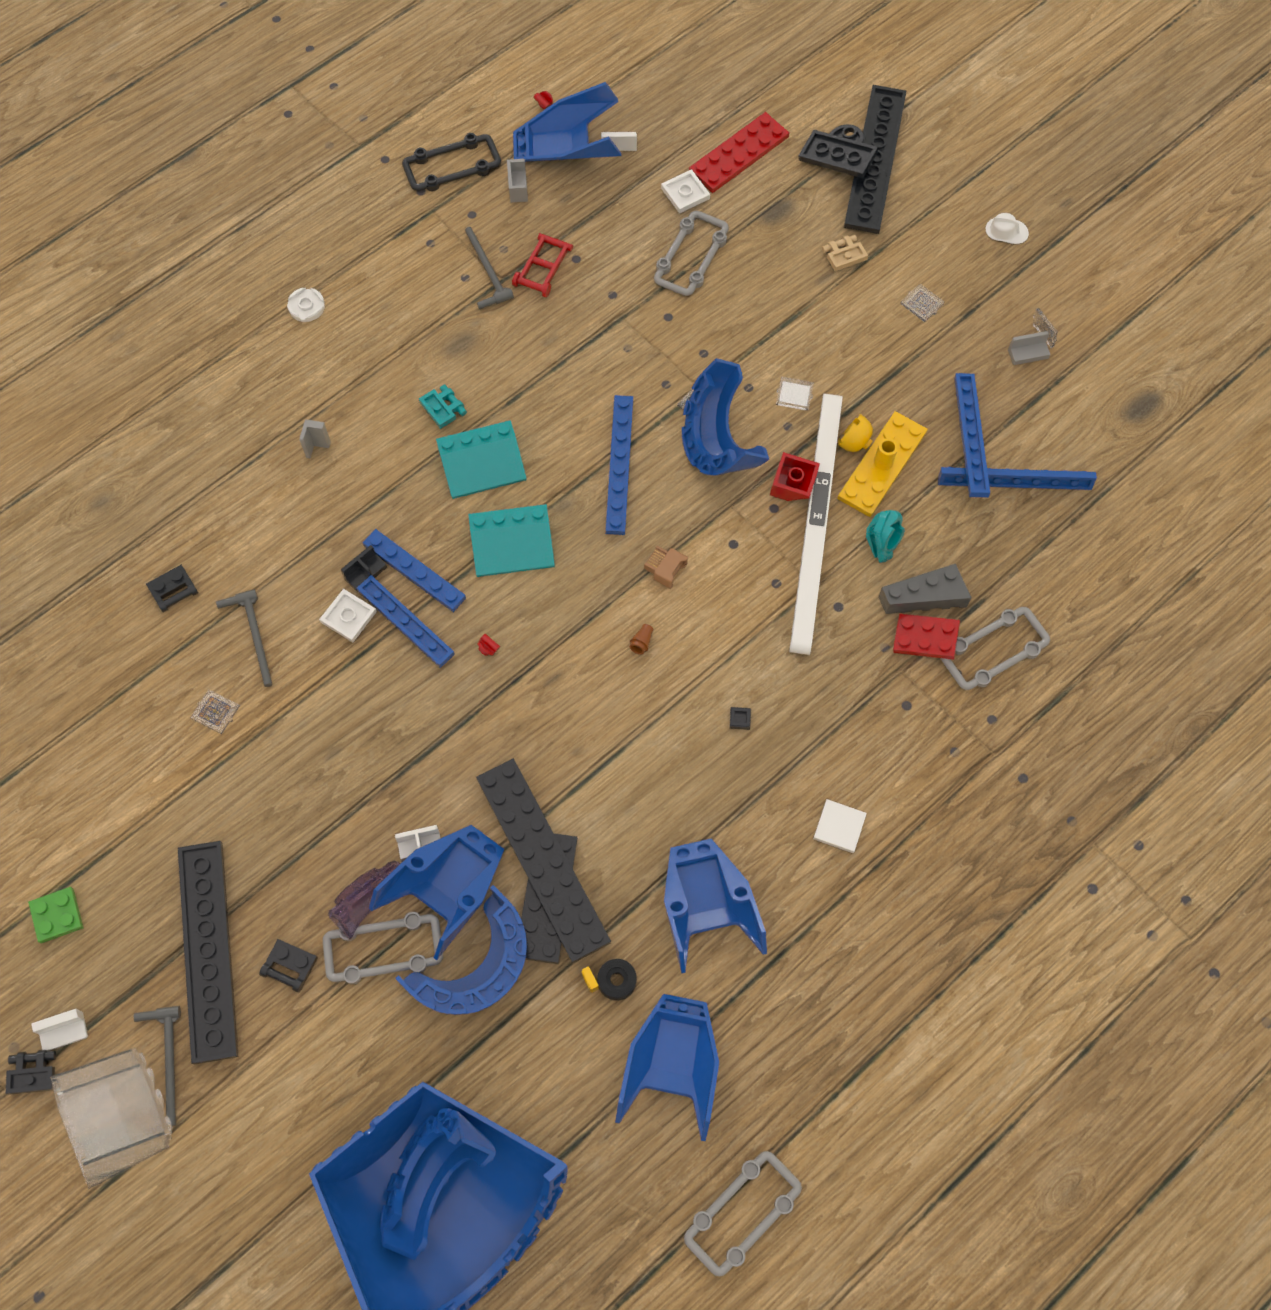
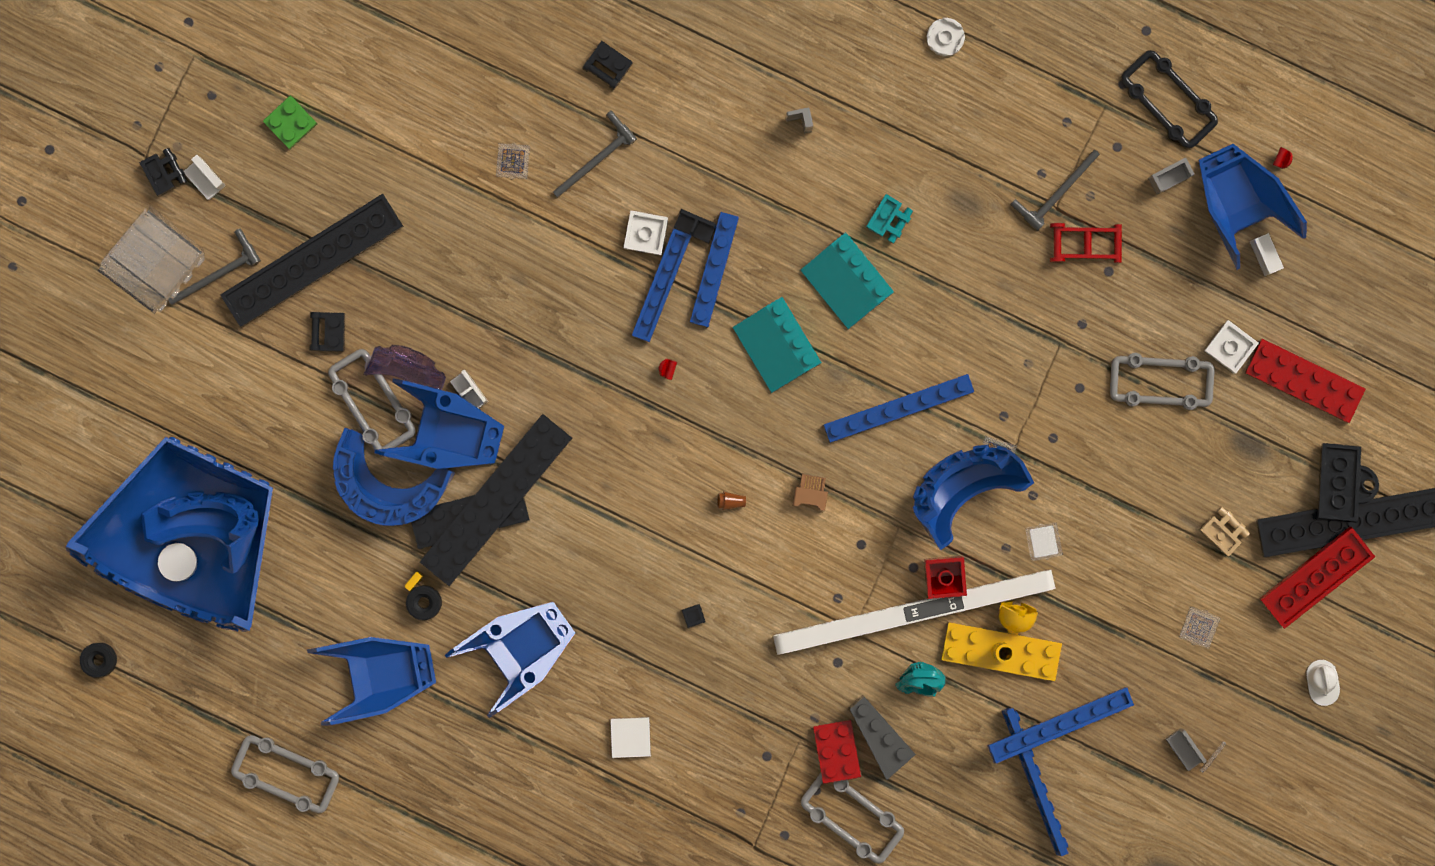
camera: 70 degrees right, 20 degrees up
none -> white tile [158,543,197,582]
none -> red plate [1259,526,1375,629]

